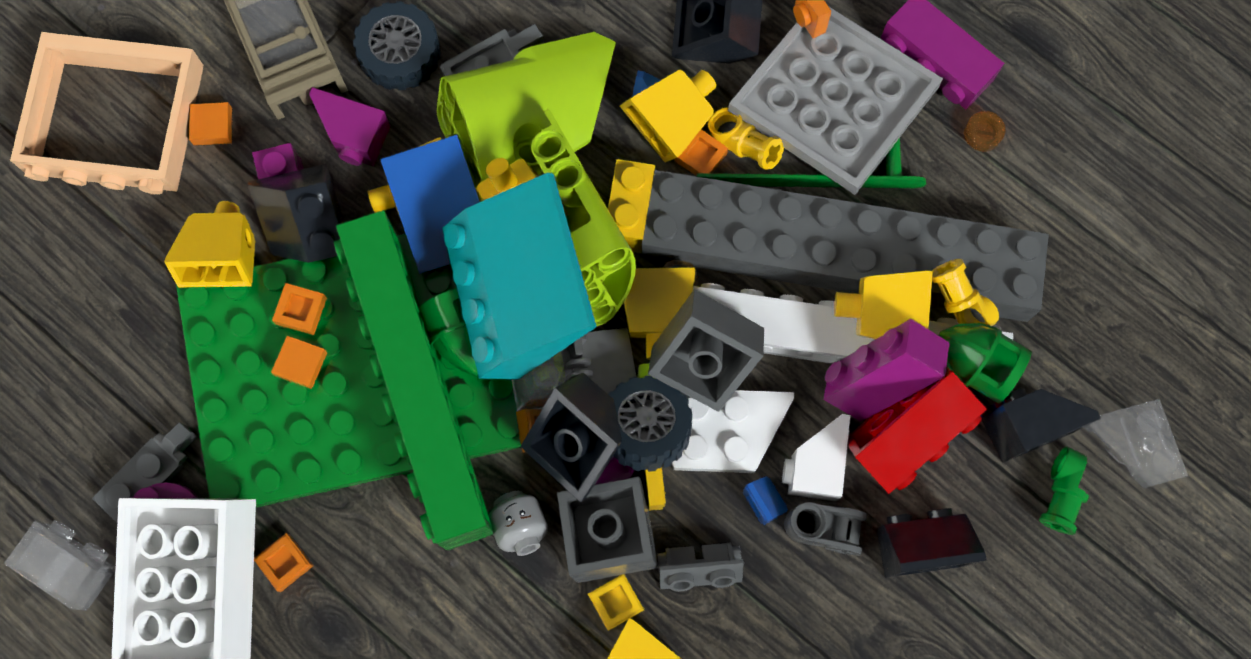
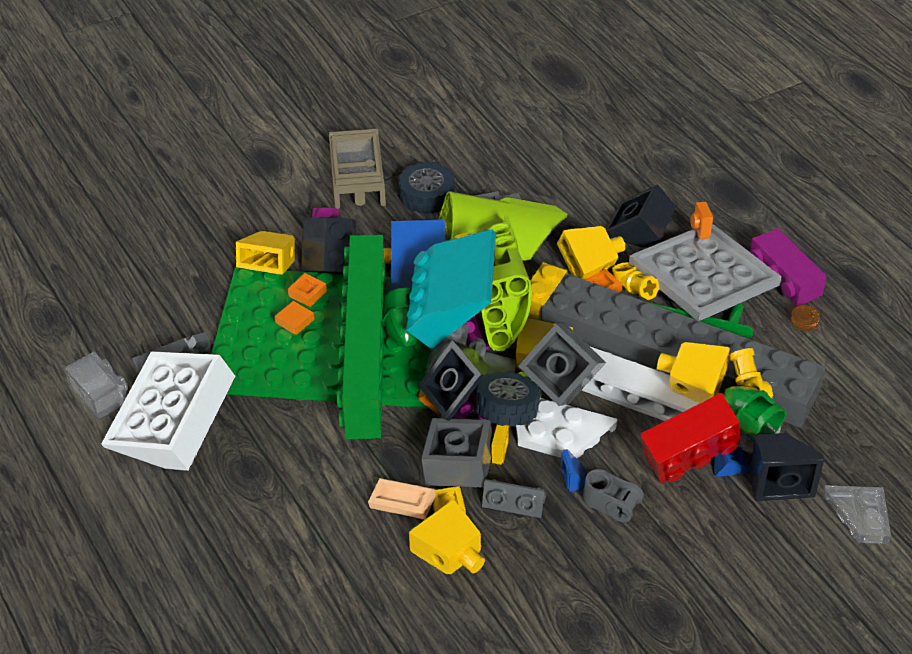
camera: 20 degrees right, 30 degrees down
light nougat window [10,32,204,194] -> none
orange tile [189,102,232,146] -> none
orange tile [254,533,314,592] -> none
magenta slope [309,87,390,166] -> none
light grey head [489,491,548,556] -> none
white slope [782,414,850,501] -> none
magenta brick [823,319,949,421] -> none
black slope [876,508,987,578] -> none
green connector [1039,446,1089,535] -> none
none -> light nougat tile [368,478,436,520]

